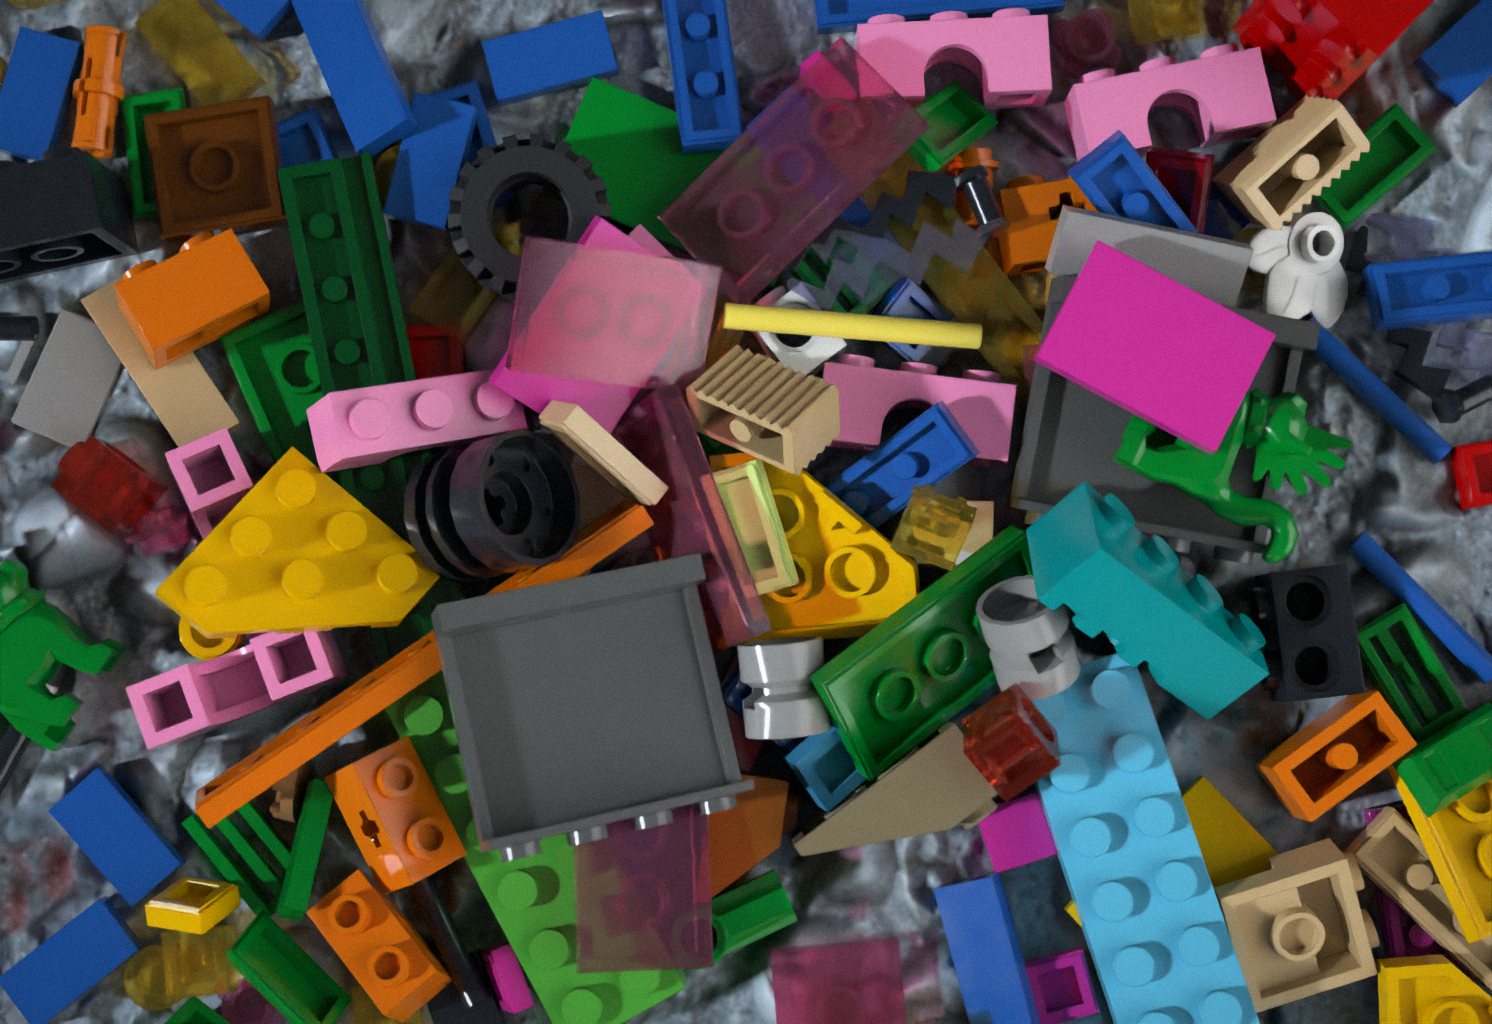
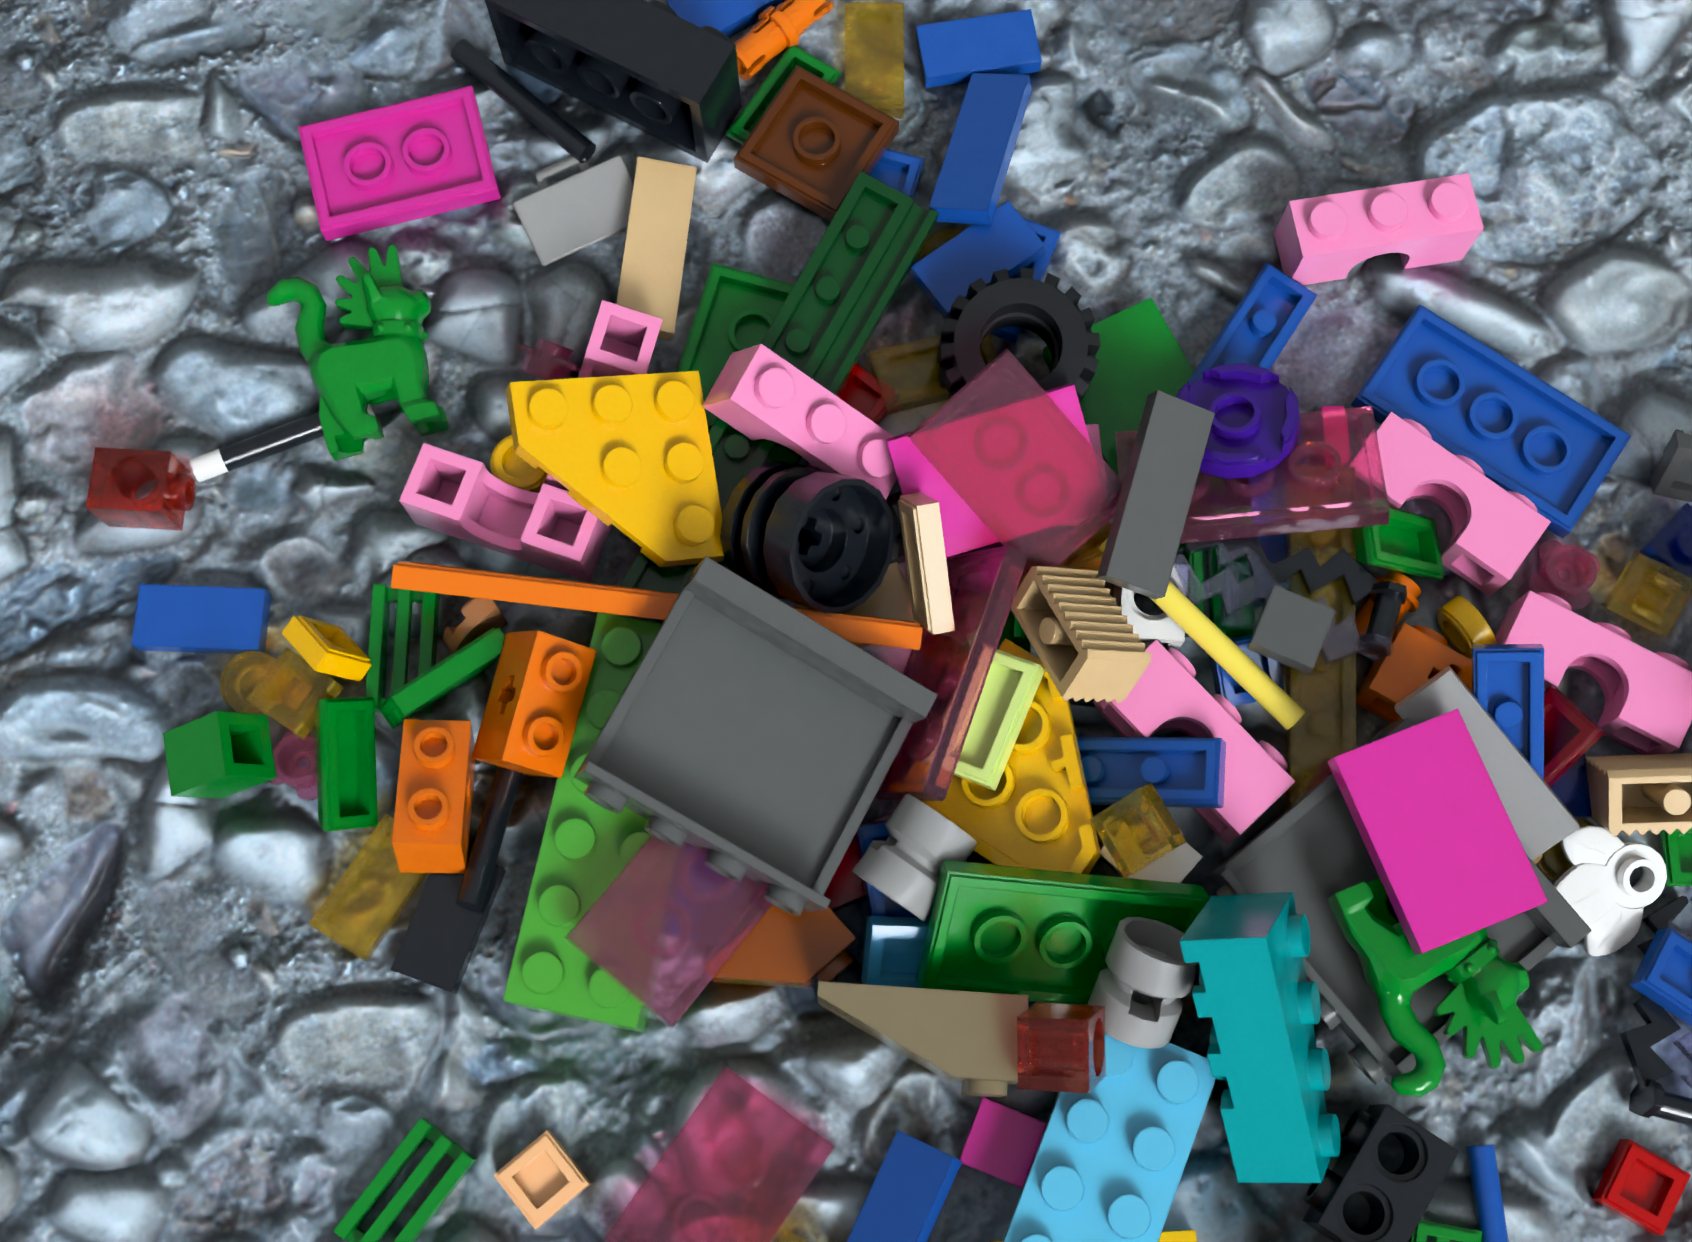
camera: 40 degrees right, 10 degrees down
blue tile [48,767,187,907] -> none
clear red brick [50,435,169,537] -> none
orange brick [114,228,270,370] -> none
dark pink tile [480,941,534,1014] -> none
blue tile [482,10,619,107] -> none
green piece [668,869,798,970] -> none
blue bar [1307,317,1452,465] -> none
none -> dark grey tile [1097,390,1215,599]
none -> dark purple tile [1176,363,1300,479]
none -> dark grey tile [1247,585,1336,674]
none -> yellow tile [1437,596,1497,659]

